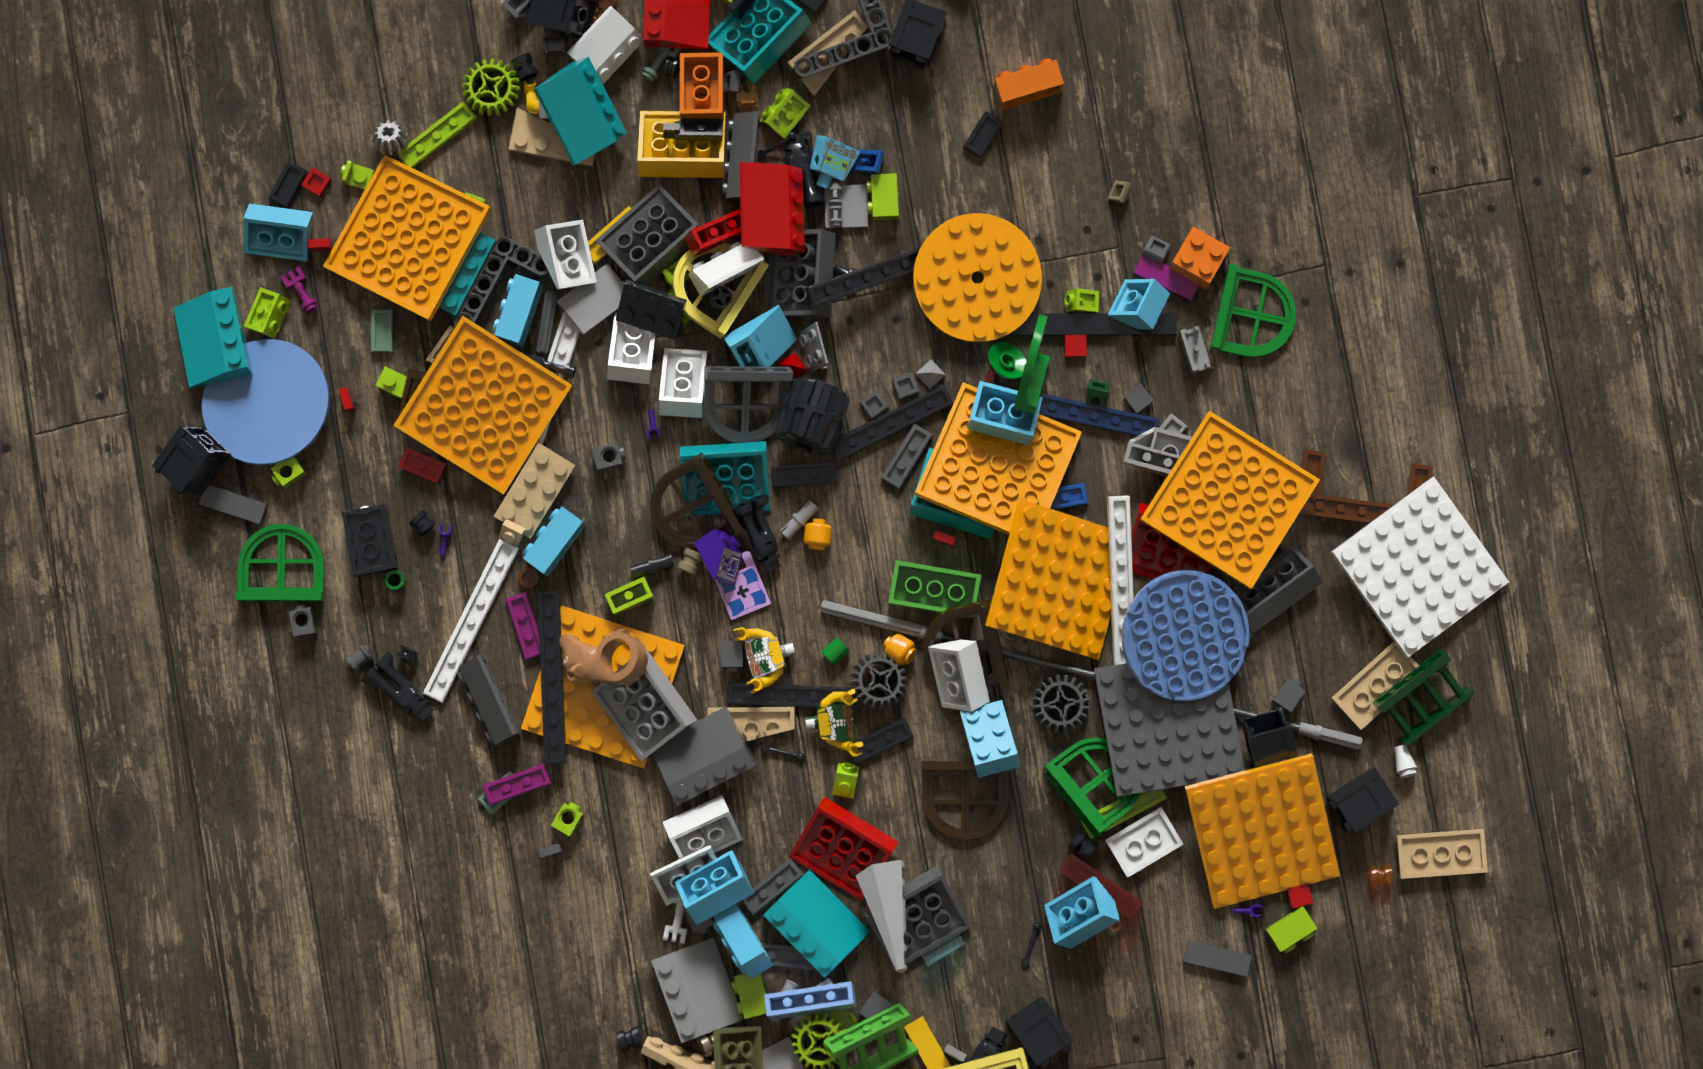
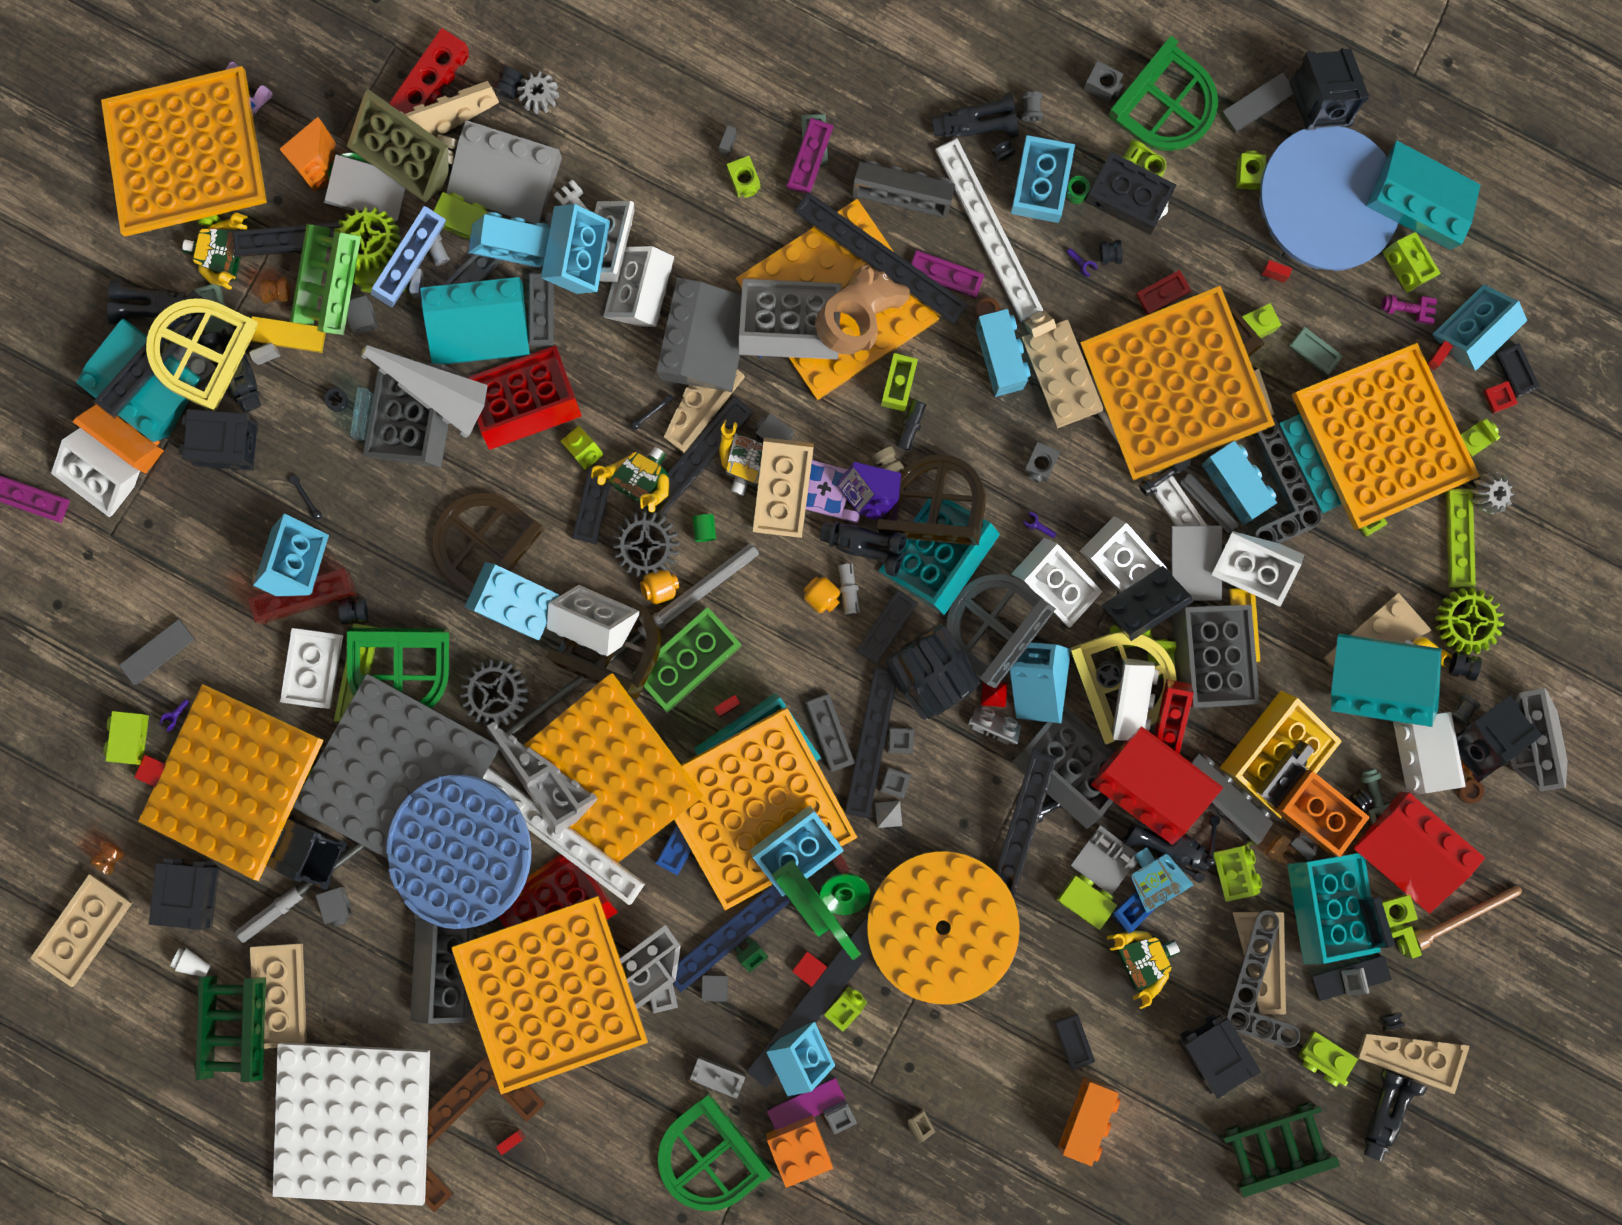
camera: 120 degrees right, 0 degrees up
none -> black bush [324,388,348,412]
none -> light grey wedge [487,722,597,835]
none -> red tile [496,1129,525,1155]
none -> light grey gear [517,71,559,114]
none -> tan plate [753,438,814,538]
none -> medium azure brick [1011,135,1075,223]
none -> torso [1107,930,1180,1009]
none -> lime piece [1121,139,1166,177]

